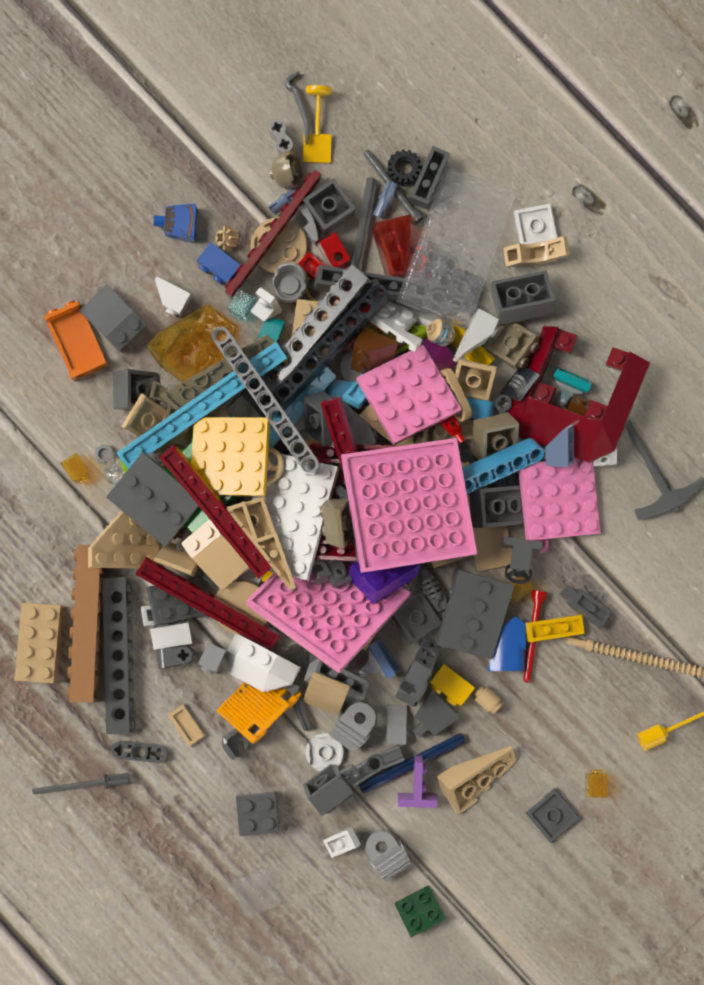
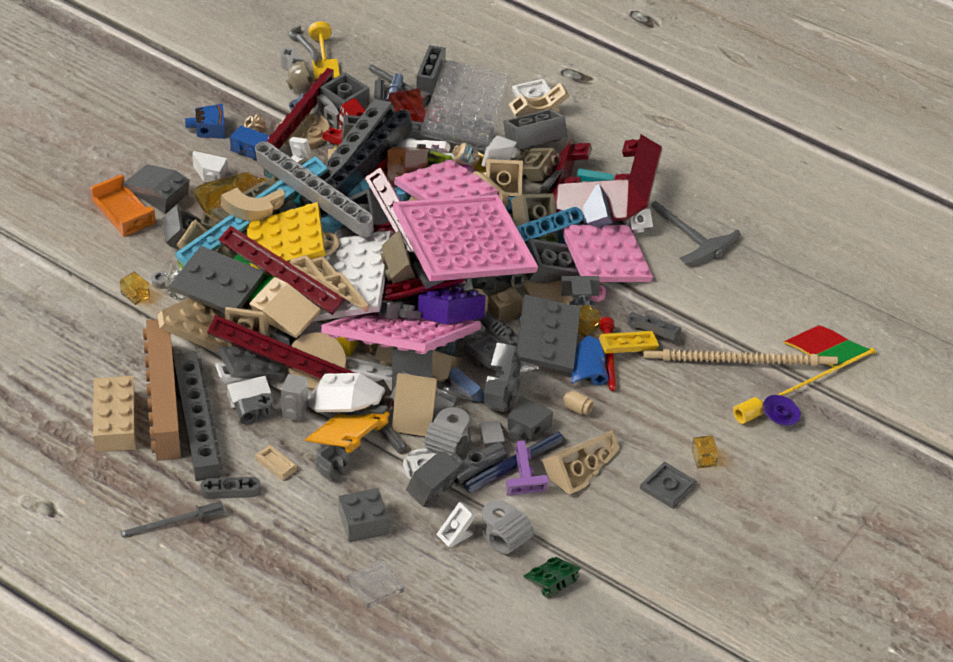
camera: 10 degrees left, 40 degrees down
light grey piece [272,262,308,303] -> none
black tyre [387,149,422,186] -> none
yellow brick [429,664,475,707] -> none
none -> tan arch [220,187,285,221]
none -> dark purple dish [763,395,801,426]

